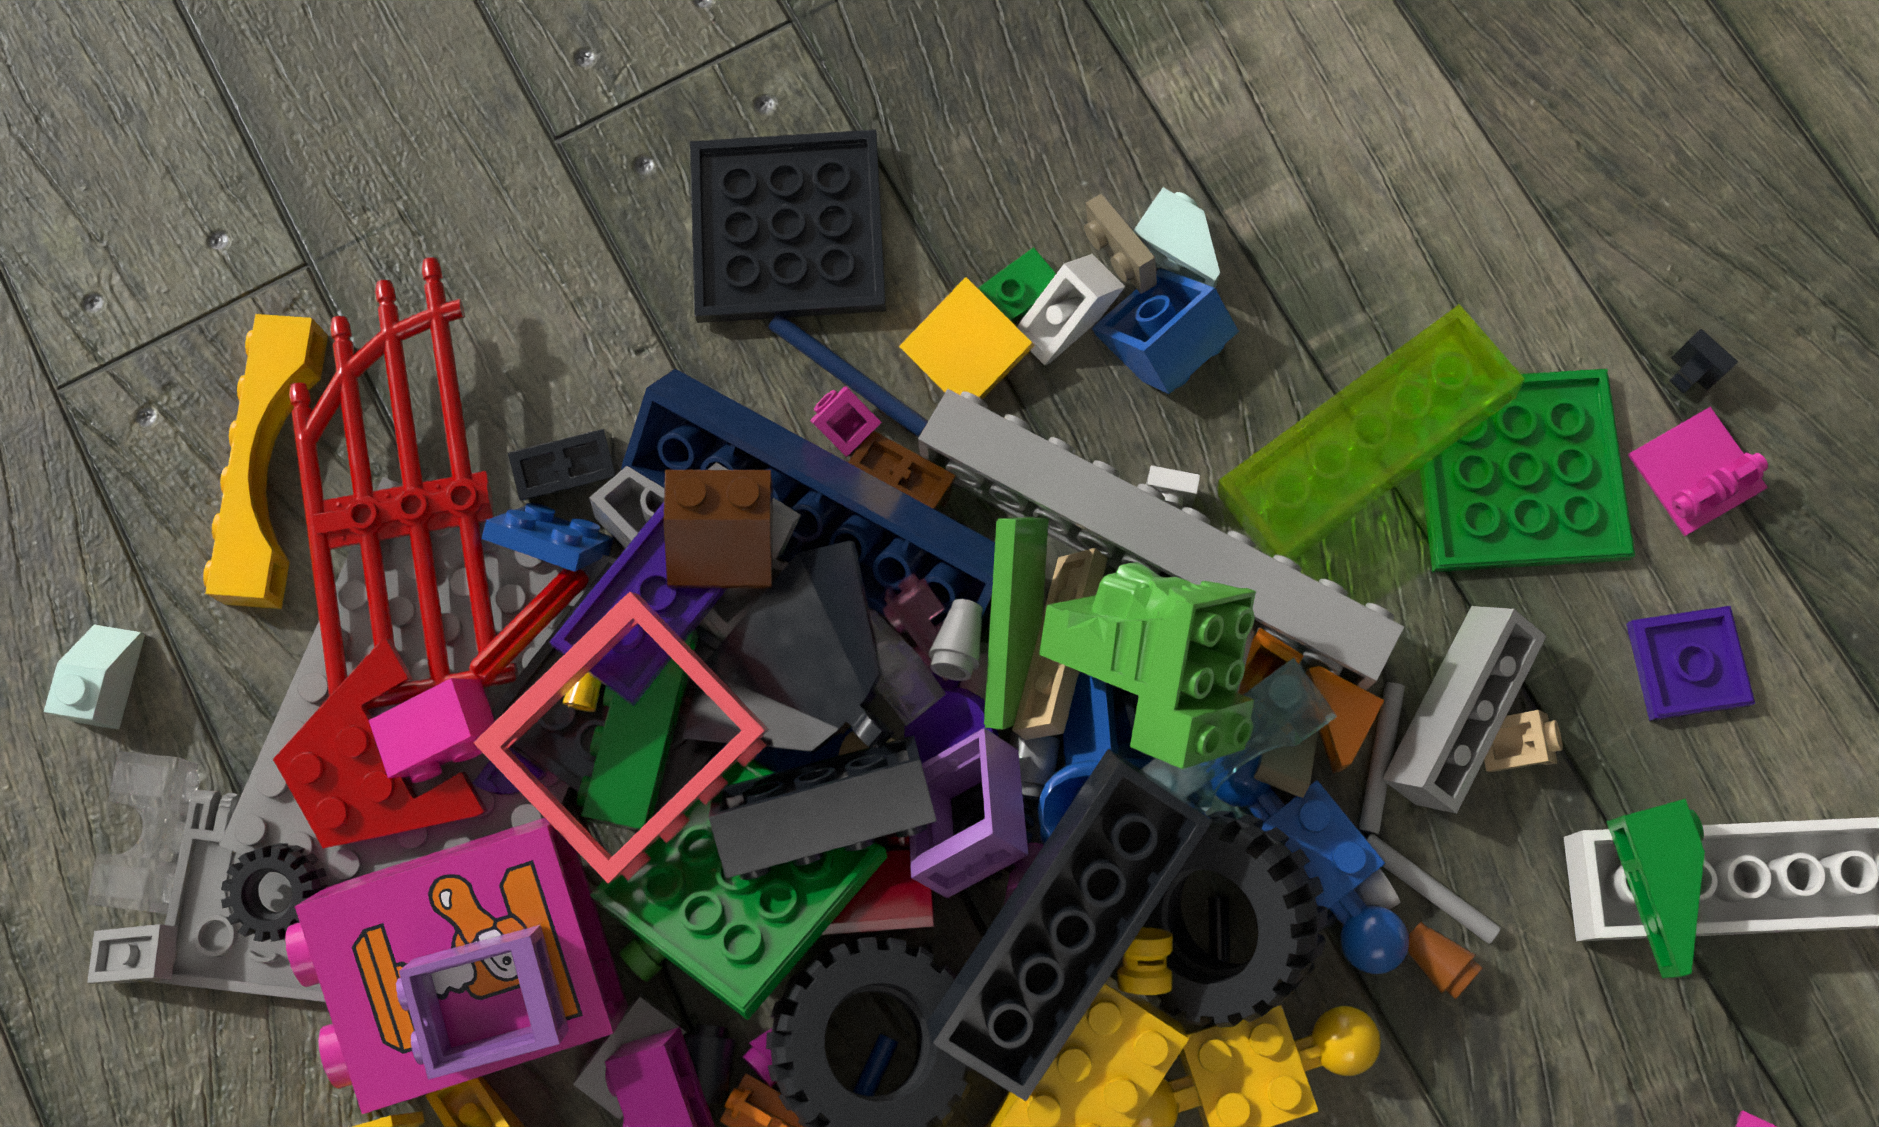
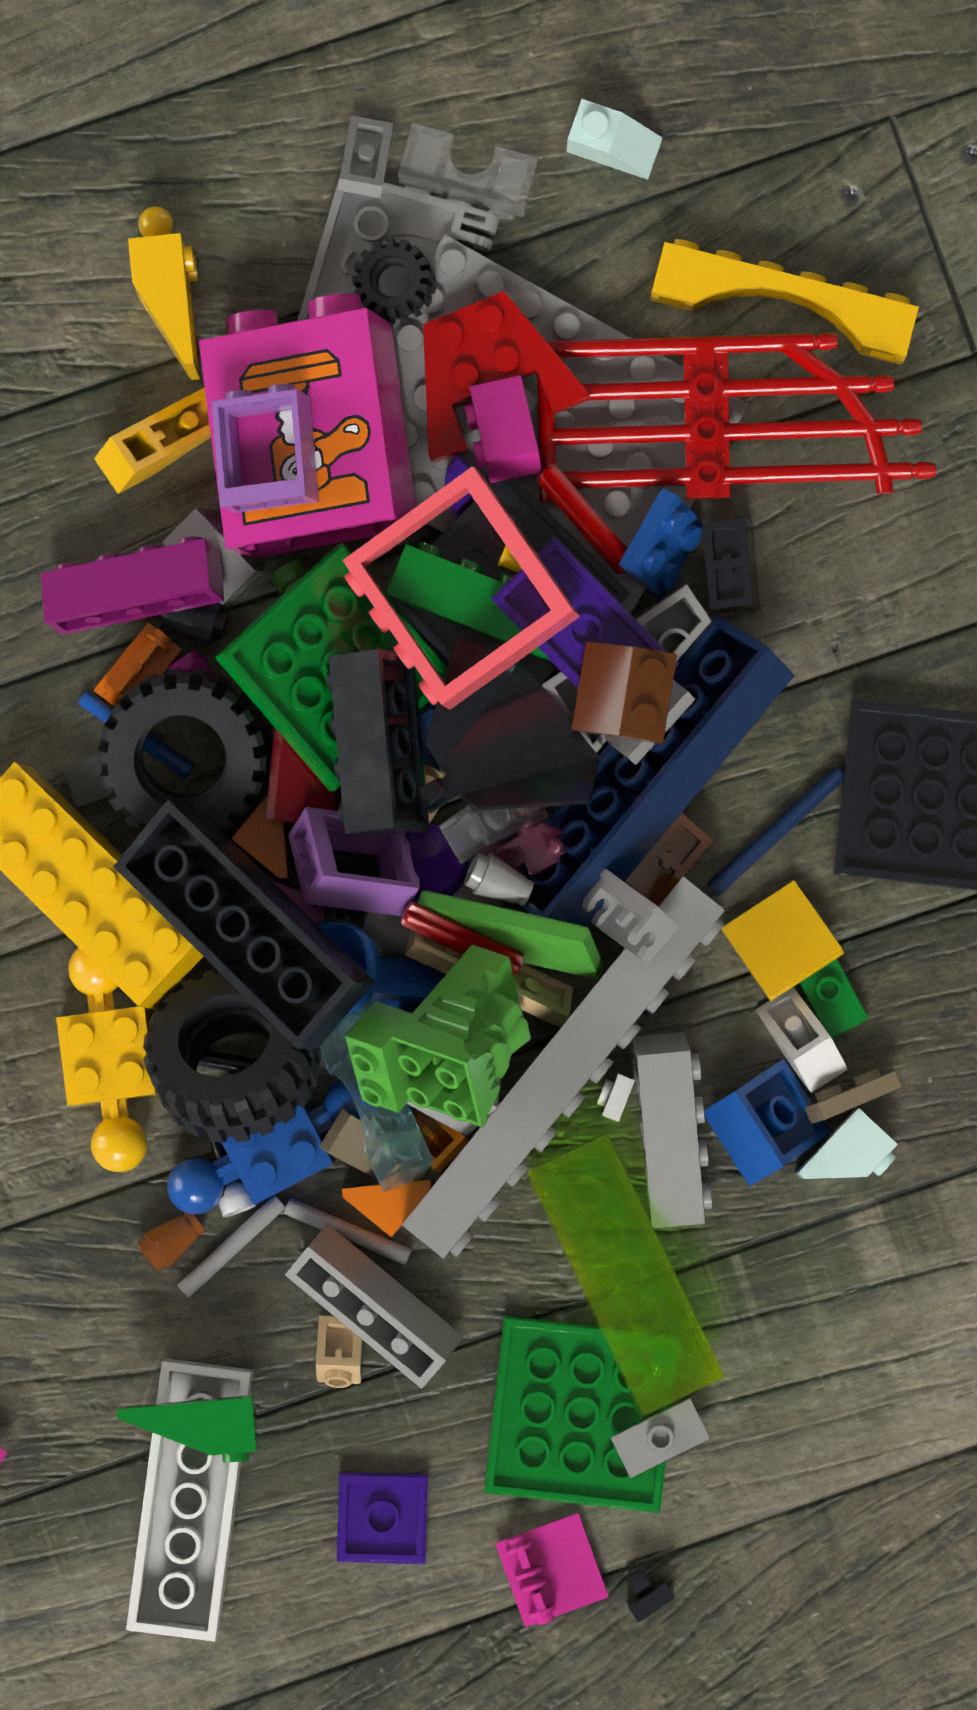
camera: 95 degrees right, 10 degrees up
dark pink brick [810,387,882,457] -> none
yellow wheel [1117,927,1173,995] -> none
none -> orange slope [231,795,290,881]
none -> red axle [400,902,524,976]
none -> light grey hinge [582,868,679,965]
none -> light grey plate [610,1398,710,1478]
none -> light grey wedge [632,1032,712,1228]

